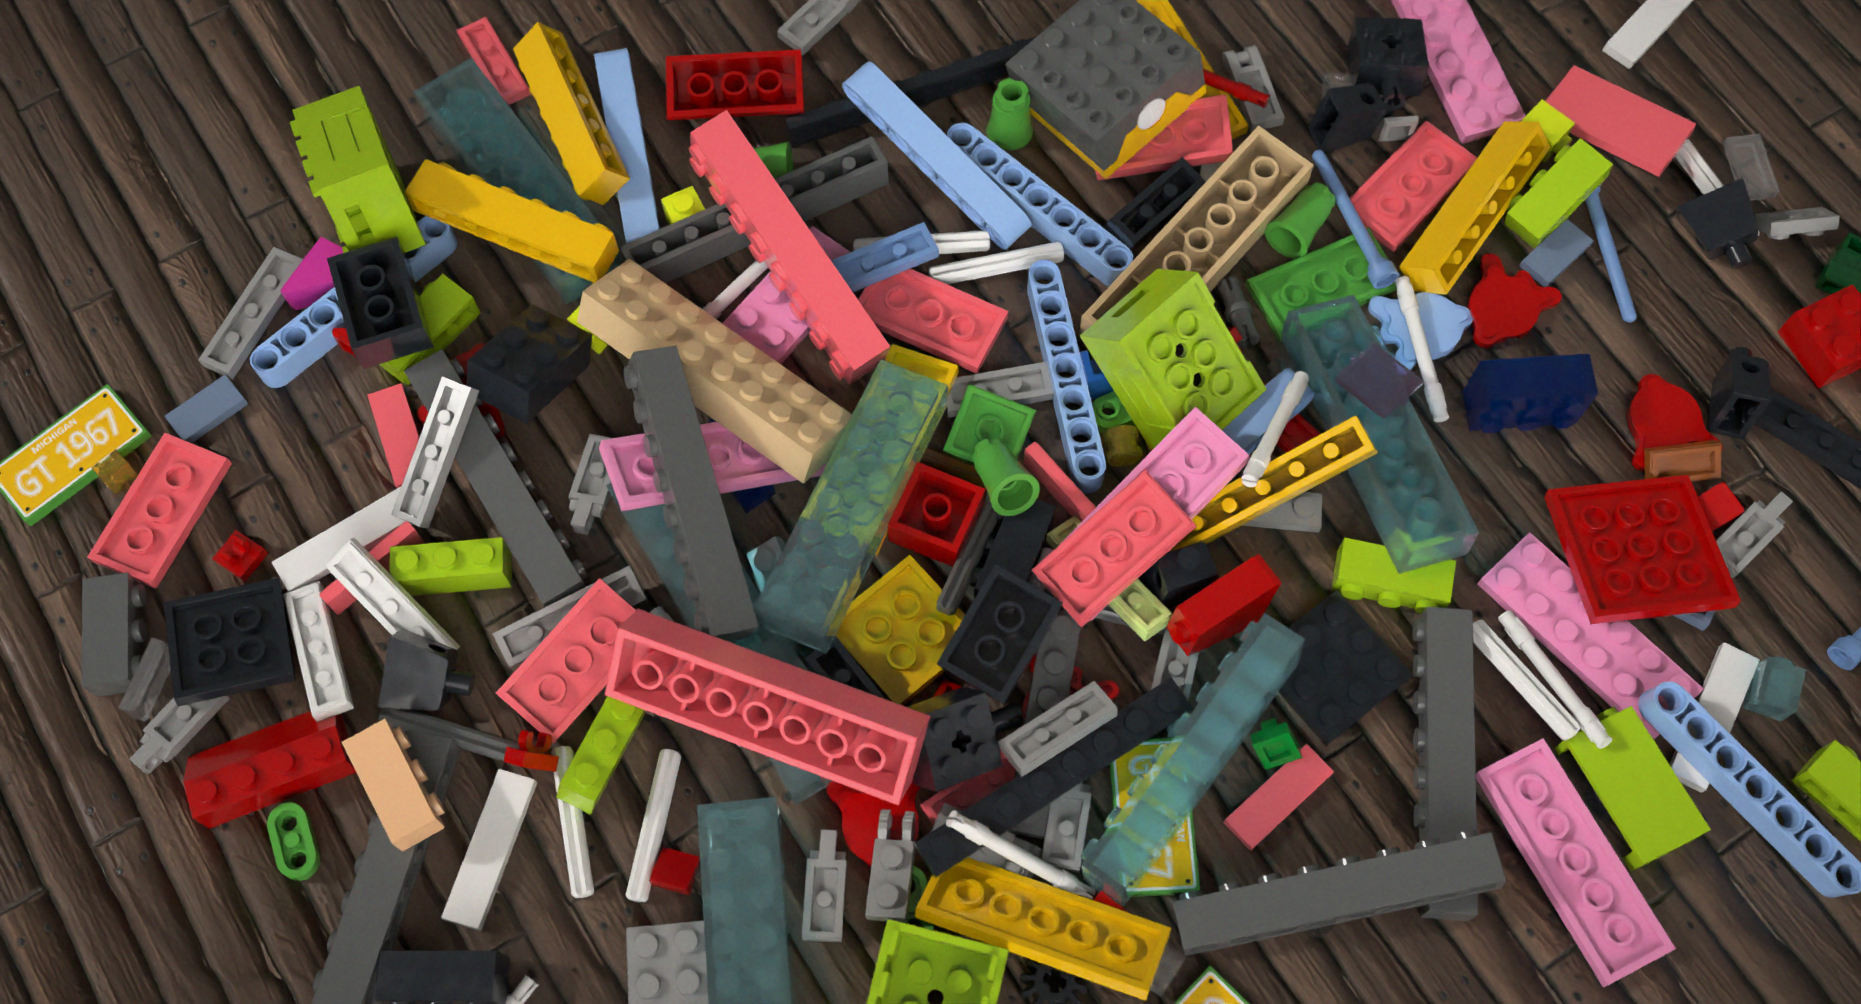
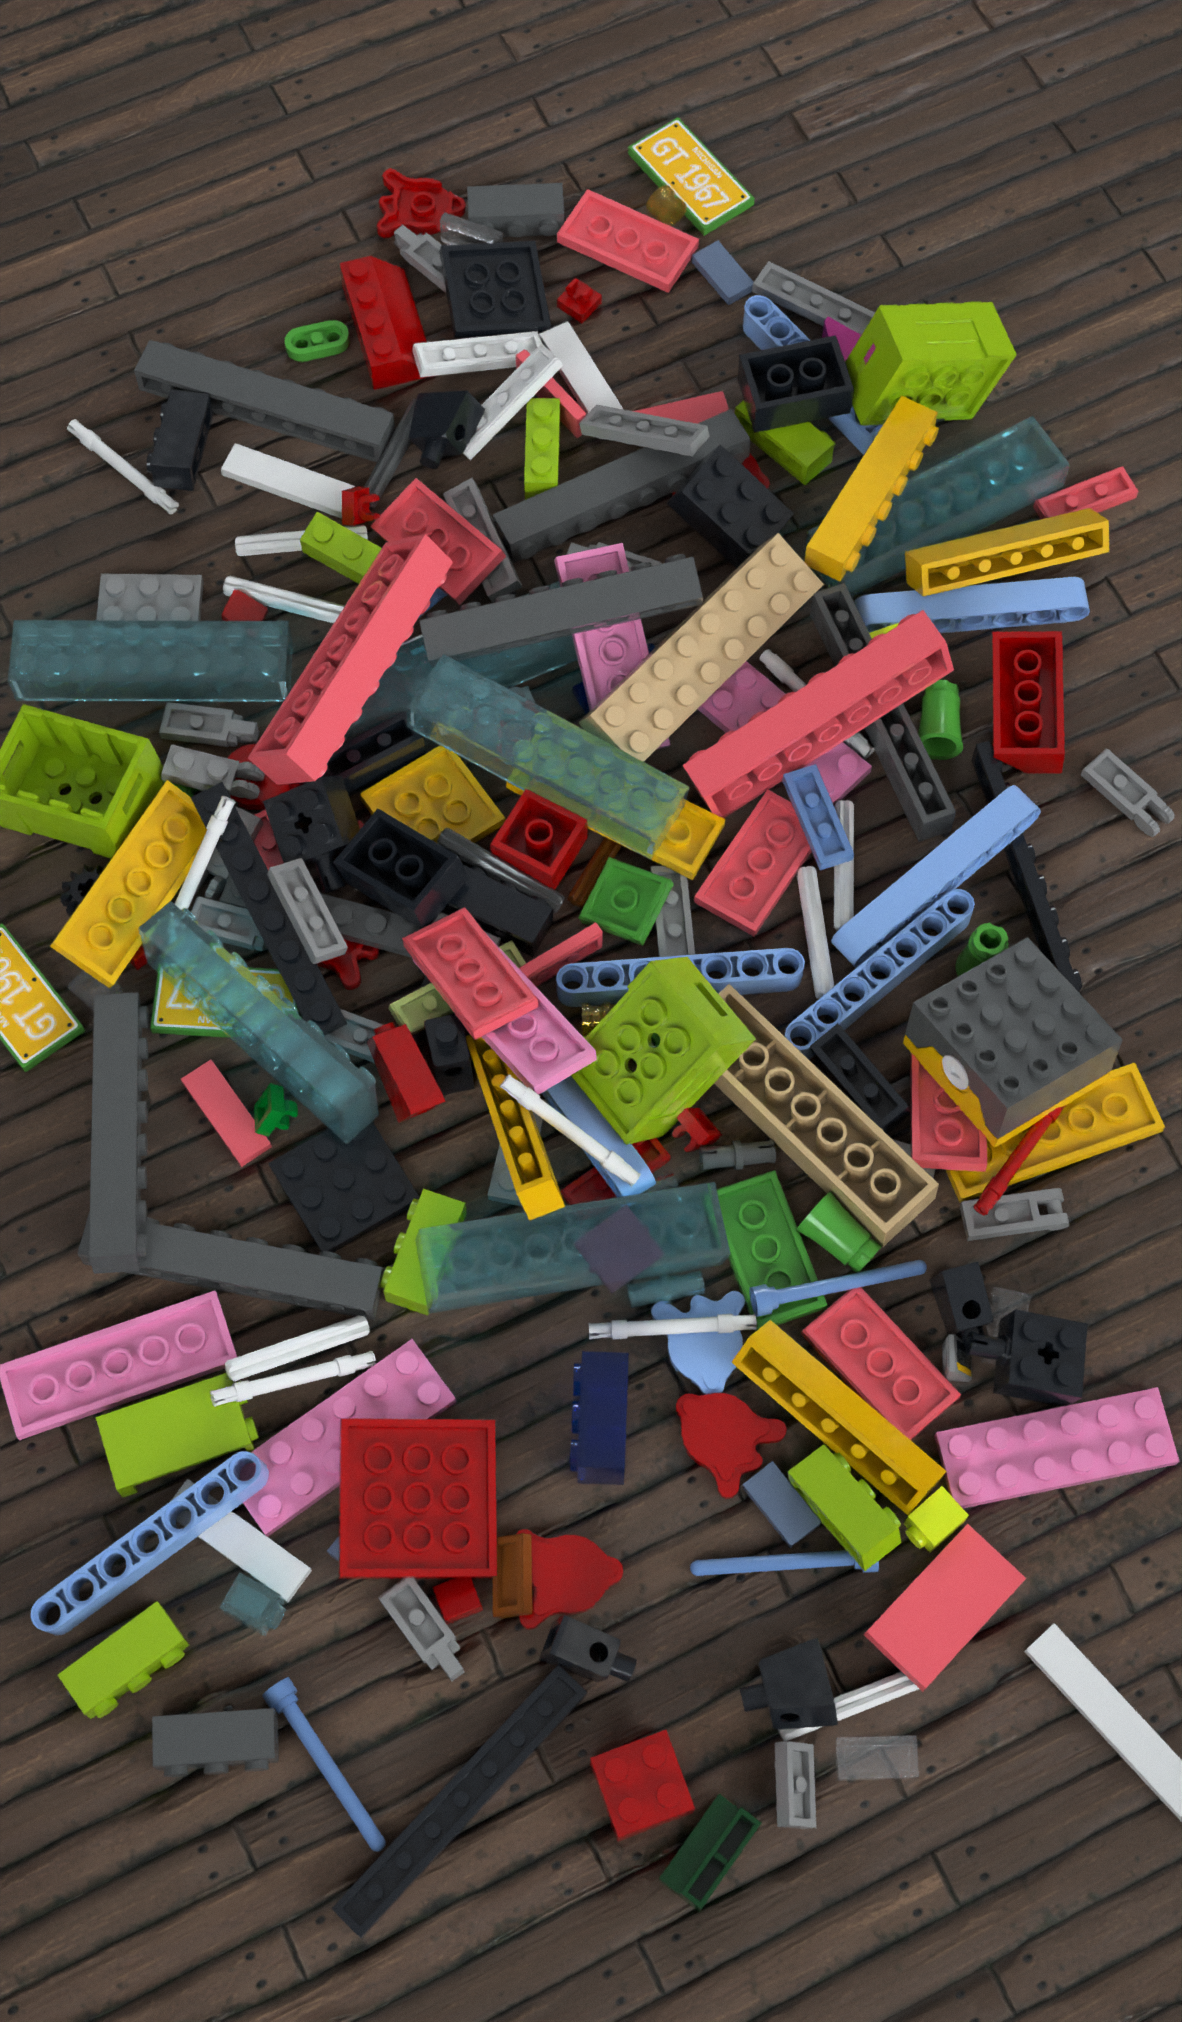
camera: 95 degrees right, 0 degrees up
light nougat brick [342,719,445,852] -> none
bright green plant [972,438,1040,516] -> none
none -> red tile [377,169,466,238]

